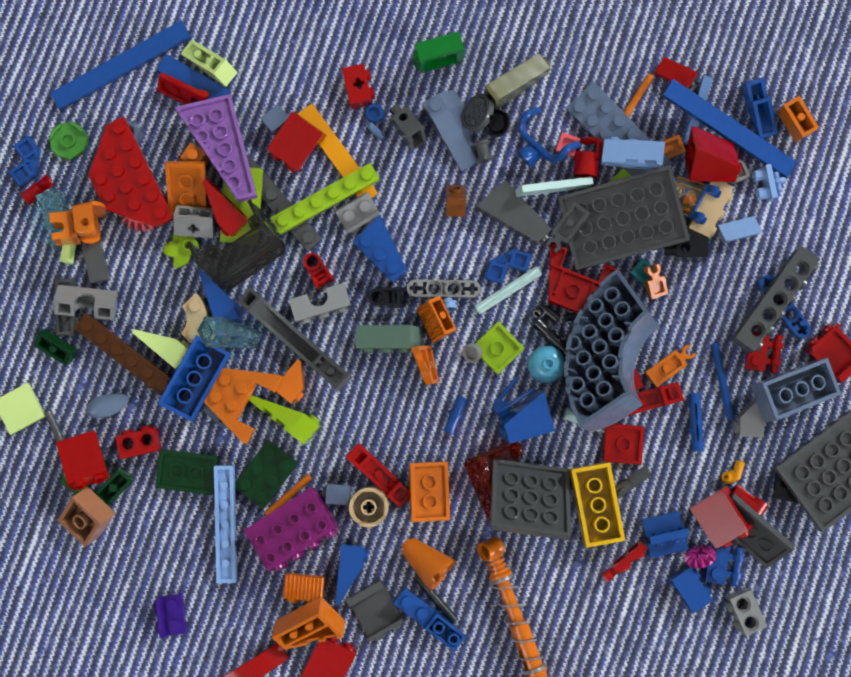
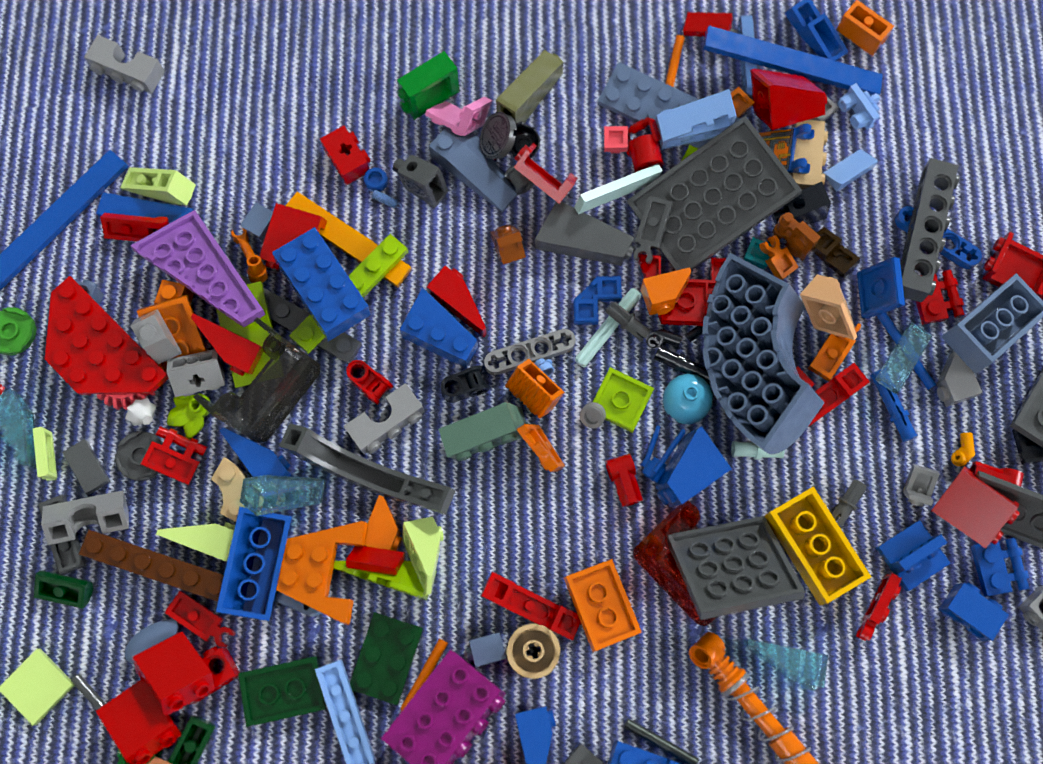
camera: 20 degrees left, 10 degrees down
orange piece [49,201,107,246] -> none
light grey bracket [335,192,381,233] -> none
orange cone [401,538,456,591] -> none
blue pin [443,395,468,435] -> none
blue piece [517,107,581,168] -> none
red tile [602,424,644,465] -> none
dark pink gear [684,544,716,569] -> none
none -> dark grey tile [115,431,163,481]
none -> white piece [125,398,156,426]
none -> light grey slope [130,309,182,364]
none -> red panel [132,631,215,716]
none -> red plate [140,426,207,485]
none -> red plate [164,591,236,648]
none -> orange brick [231,228,268,283]
none -> blue brick [272,227,371,341]
none -> red tile [346,546,405,575]
none -> yellowish green slope [402,517,444,595]
none -> bright pink bracket [425,96,492,136]
none -> red slope [426,266,487,338]
none -> panel [513,143,578,204]
none -> dark grey axle [605,302,650,342]
none -> red piece [605,454,643,507]
none -> orange slope [641,267,691,315]
none -> clear light blue slope [744,639,828,692]
none -> dark orange plate [773,212,821,261]
none -> light nougat slope [800,274,857,340]
none -> dark brown slope [812,226,860,279]
none -> blue tile [857,257,905,319]
none -> clear light blue tile [875,322,932,394]
none -> light grey bracket [903,464,940,507]

